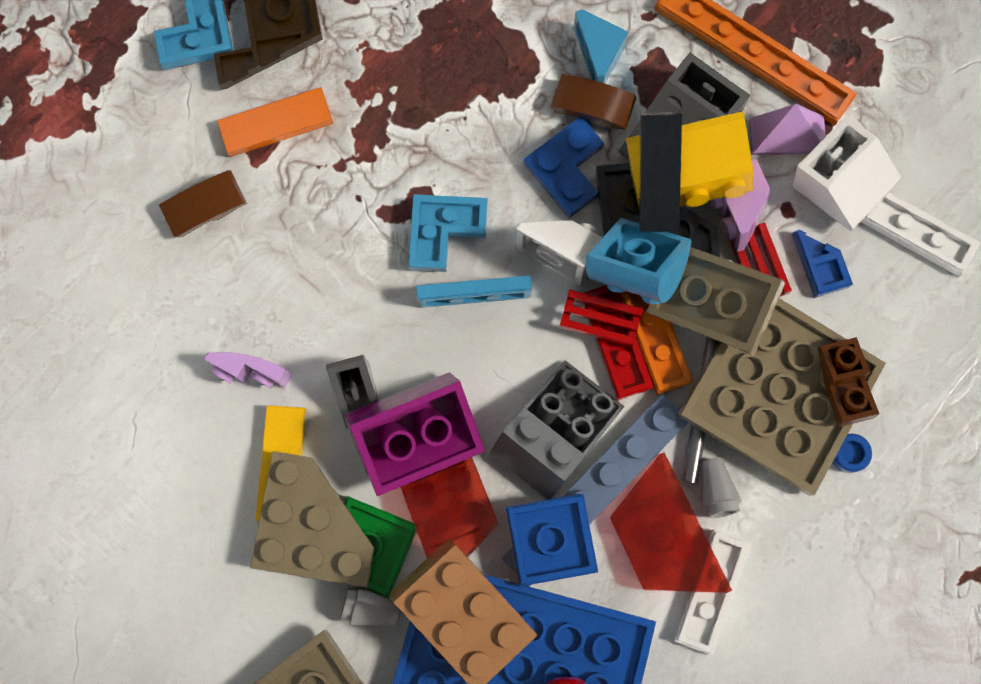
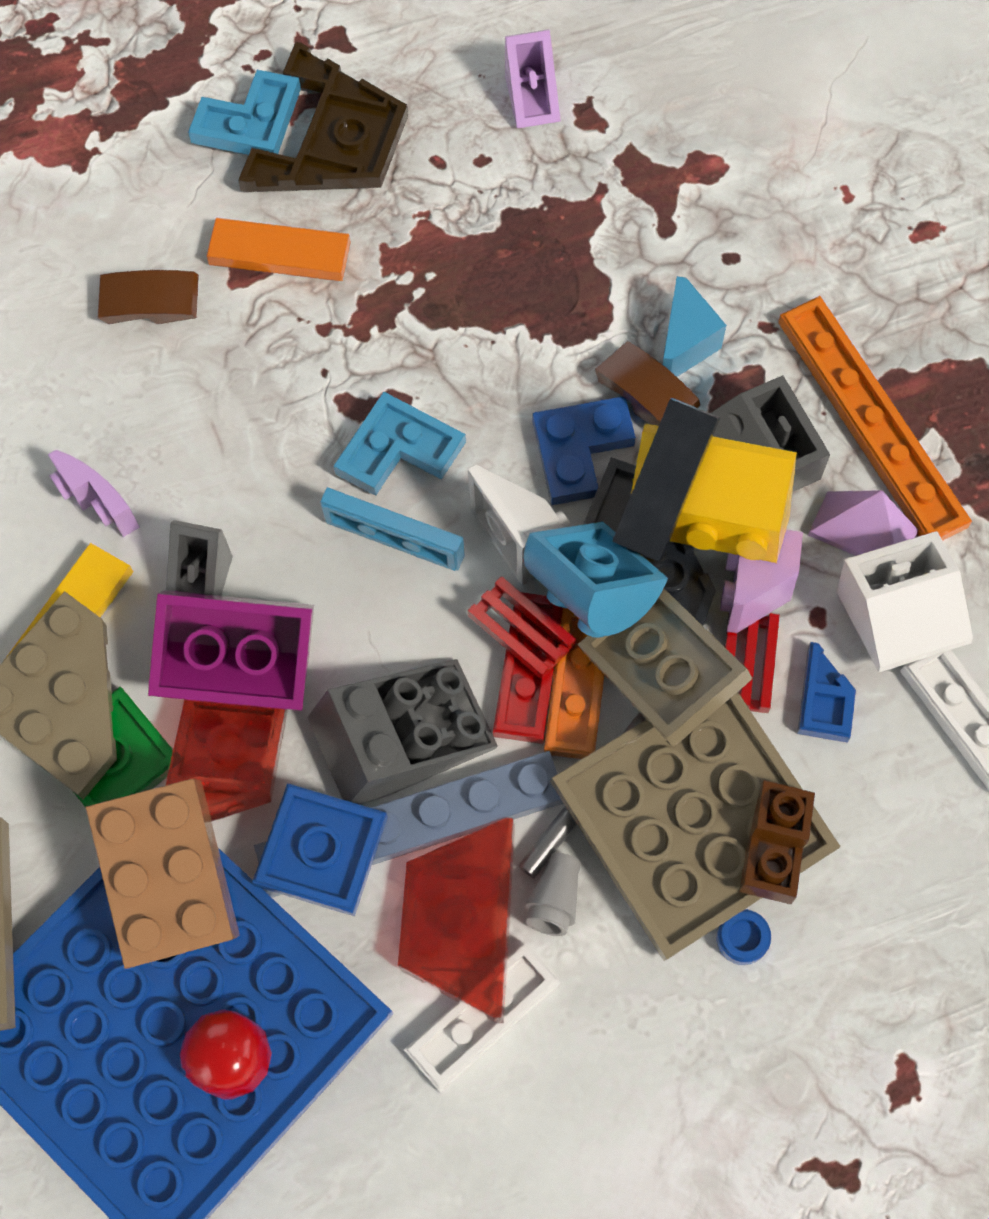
camera: 25 degrees right, 10 degrees down
light grey cone [340,586,400,627] -> none

